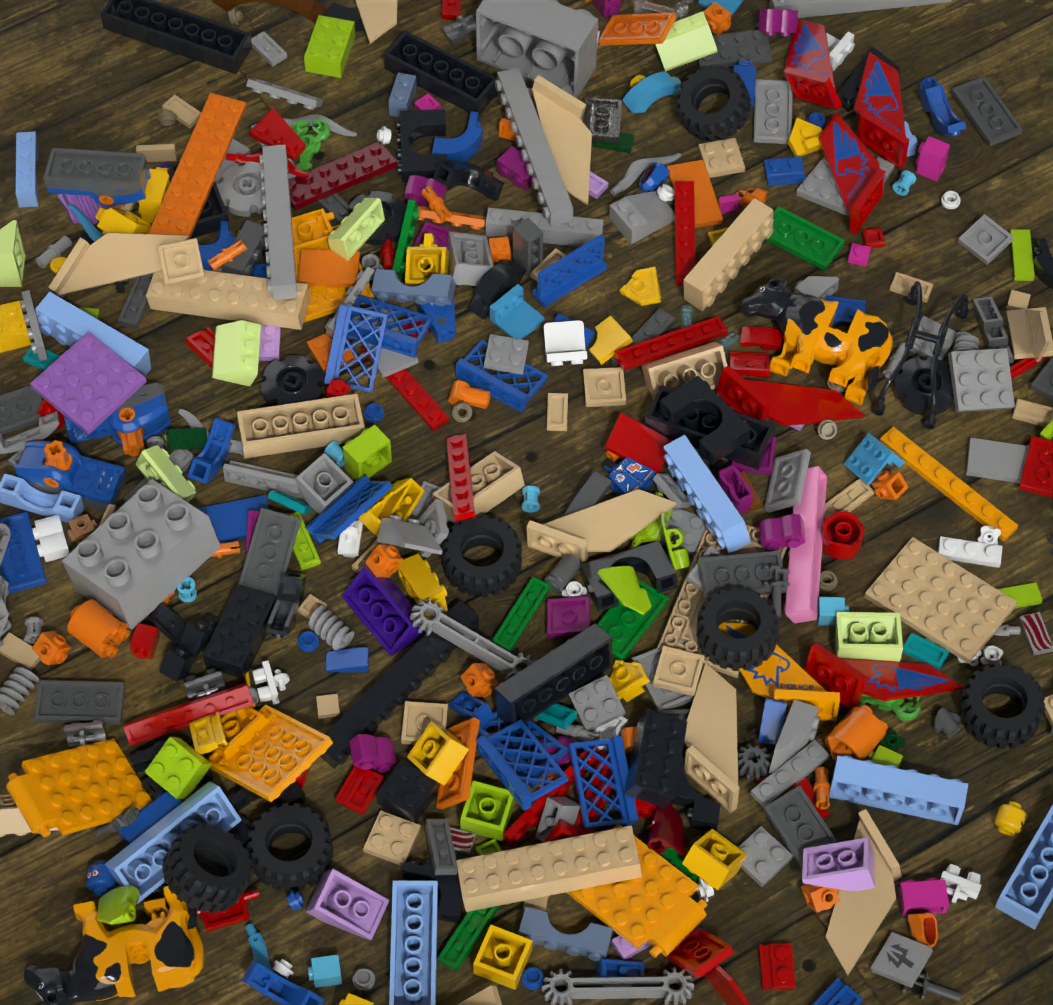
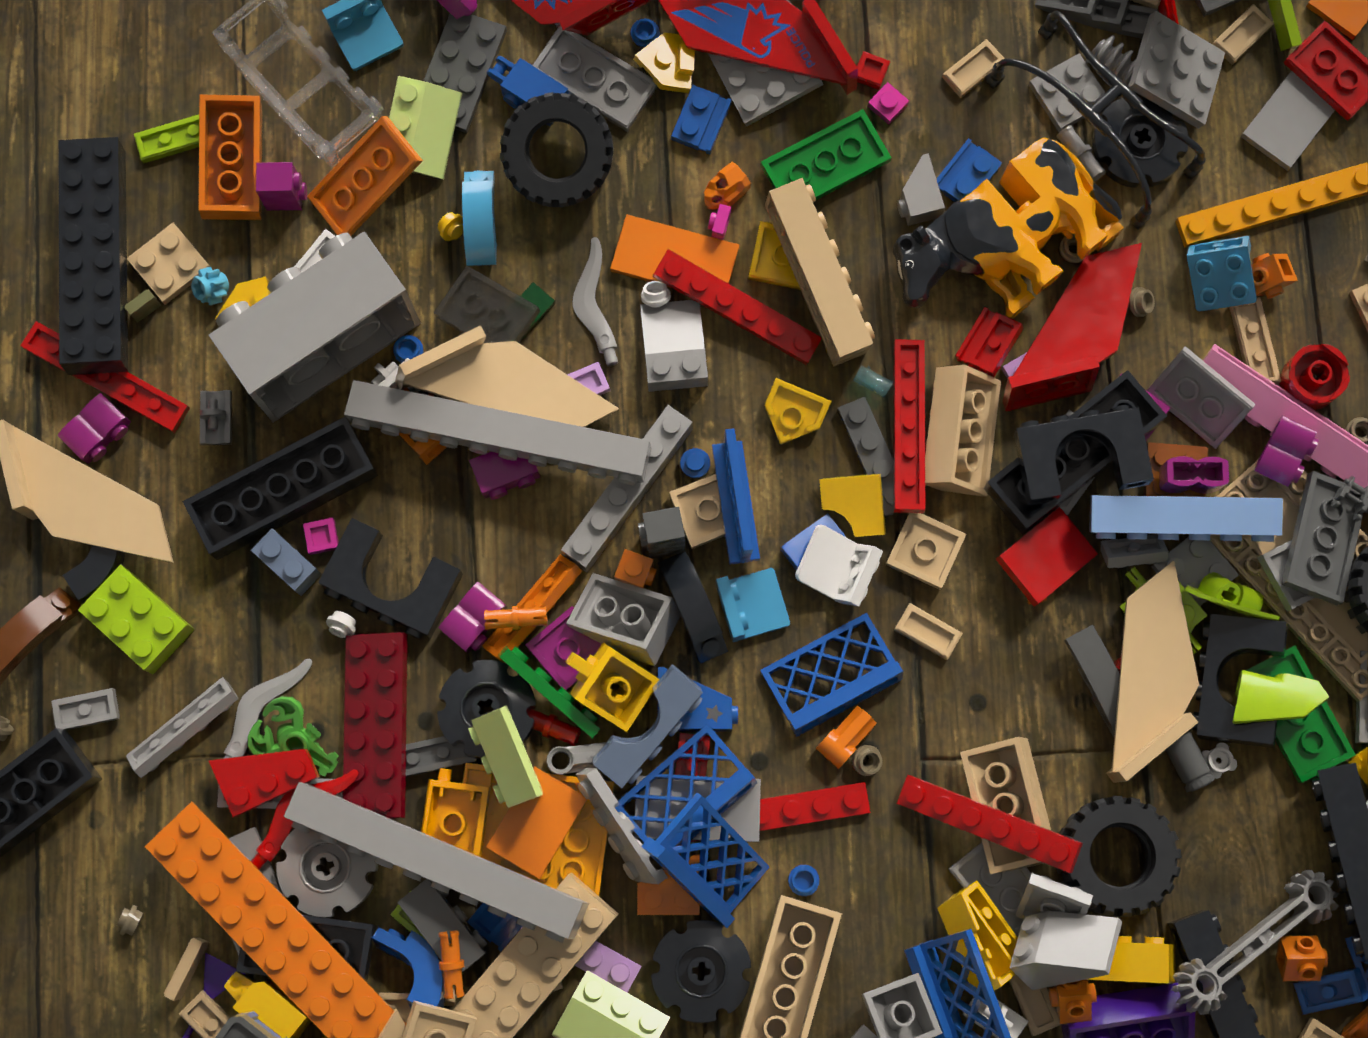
camera: 60 degrees left, 20 degrees up
tan tile [162,95,201,128] -> none
medium azure bush [324,440,344,467] -> none
red brick [326,379,353,398] -> none
lime brick [343,425,392,481] -> none
blue arch [432,111,483,161] -> none
black arch [433,160,504,201] -> none
light grey plate [484,334,529,375] -> none
green plate [492,577,551,653] -> none
medium azure bush [522,486,540,513] -> none
magenta plate [547,596,590,639] -> none
blue torso [604,458,655,496] -> none
blue rock [639,162,670,192] -> none
tan plate [698,138,745,178] -> none
orange brick [703,2,732,35] -> none
clear light blue pin [716,331,739,353] -> none
red slope [740,326,784,351] -> none

